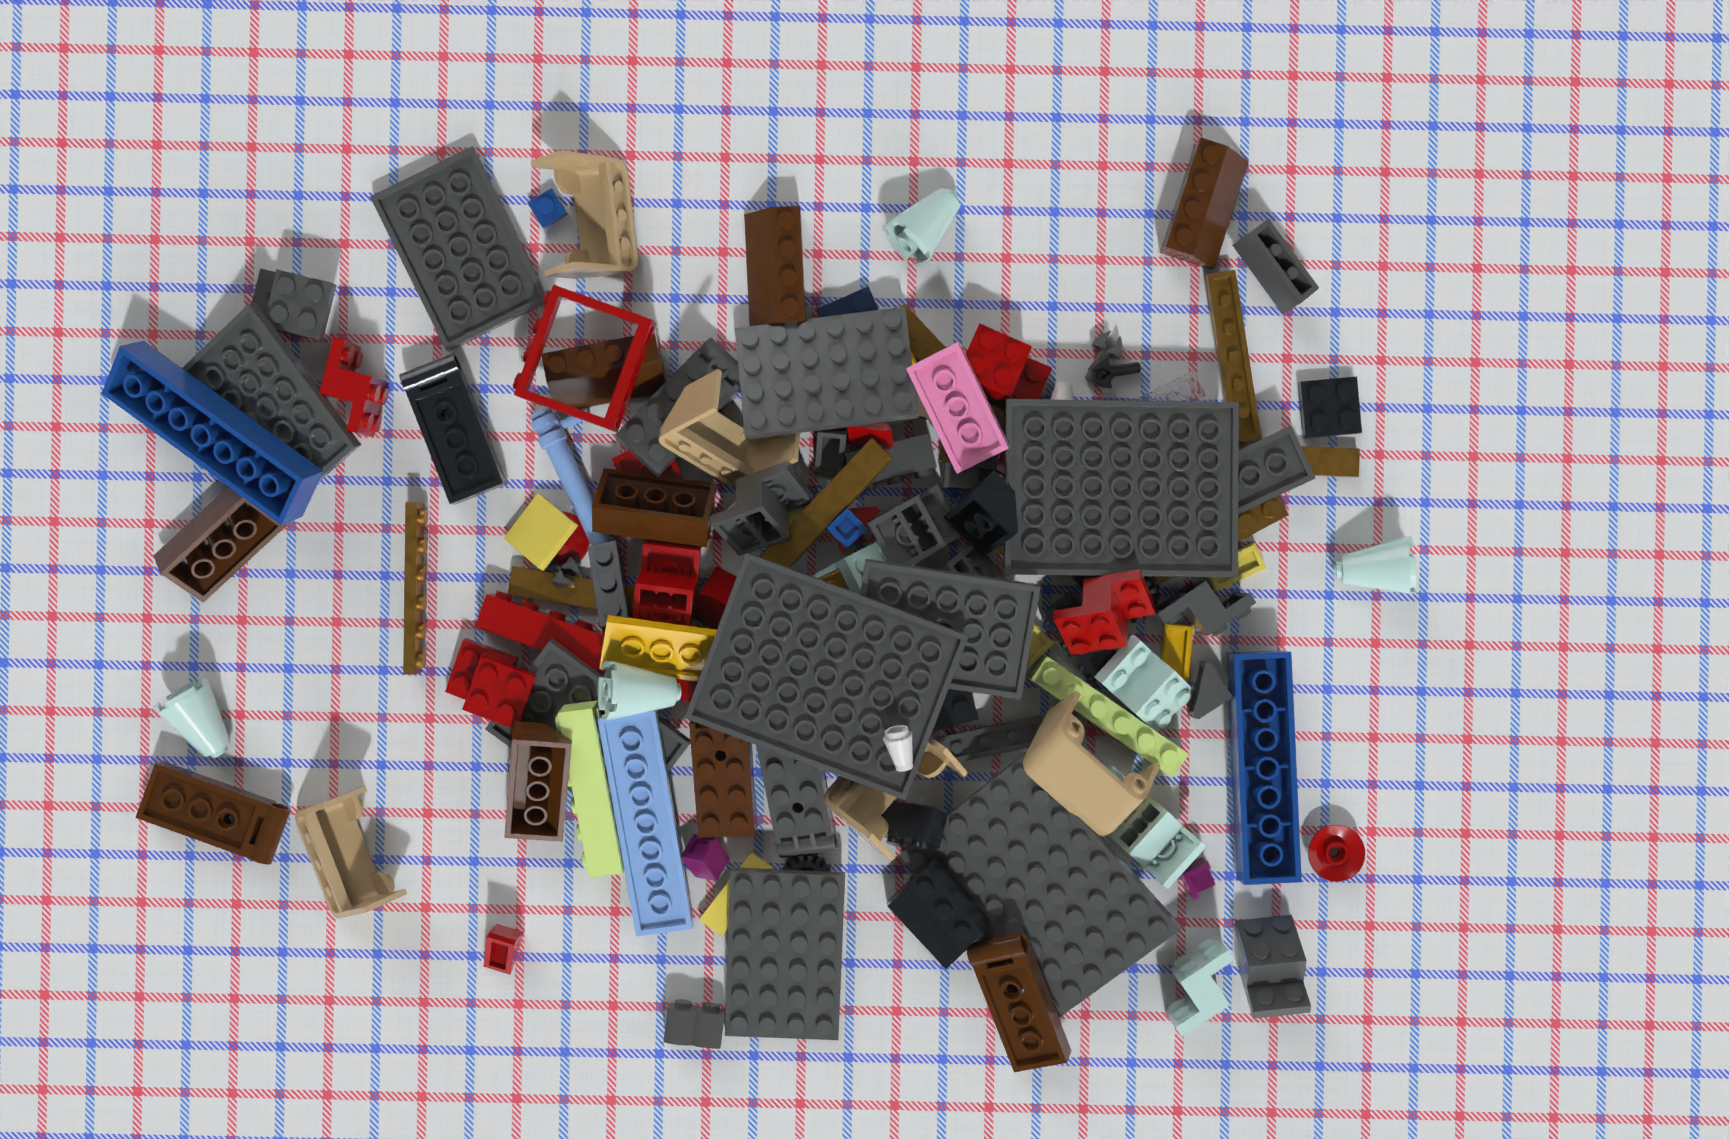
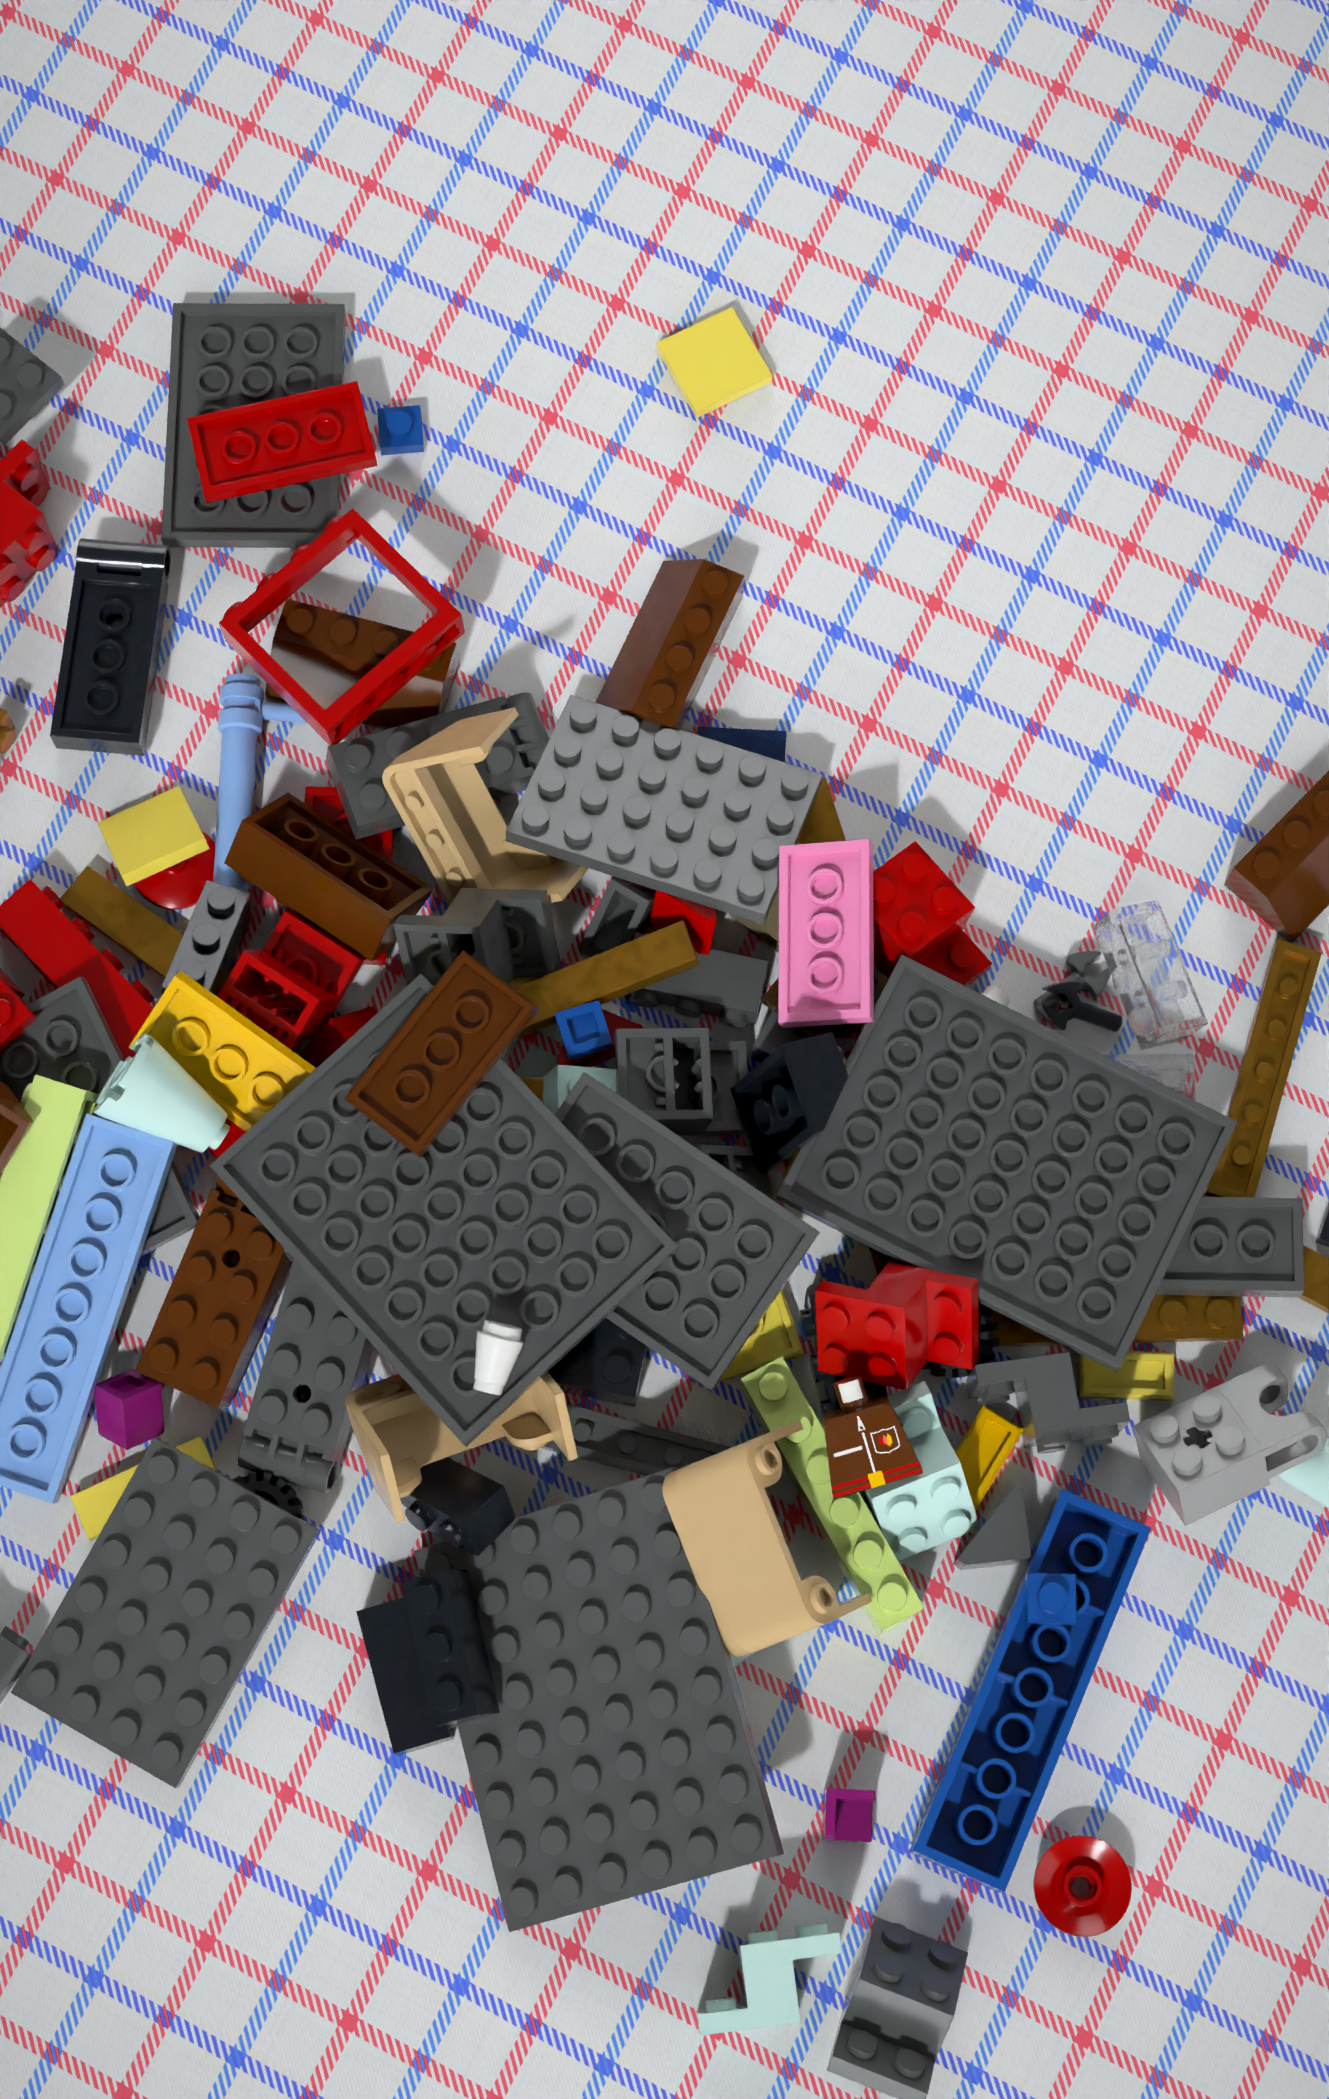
camera: 20 degrees right, 15 degrees down
tan windscreen [531,150,638,279] -> none
black bar [546,557,582,588] -> none
light aqua cone [883,188,960,267] -> none
reddish brown hinge [967,932,1072,1072] -> none
light aqua bracket [1108,794,1206,889] -> none
none -> red plate [187,381,377,503]
none -> reddish brown tile [344,950,539,1158]
none -> light yellow tile [657,307,773,418]
none -> reddish brown torso [823,1376,923,1499]
none -> blue plate [1025,1573,1077,1625]
none -> clear brick [1092,900,1208,1050]
none -> light grey brick [1133,1364,1327,1526]

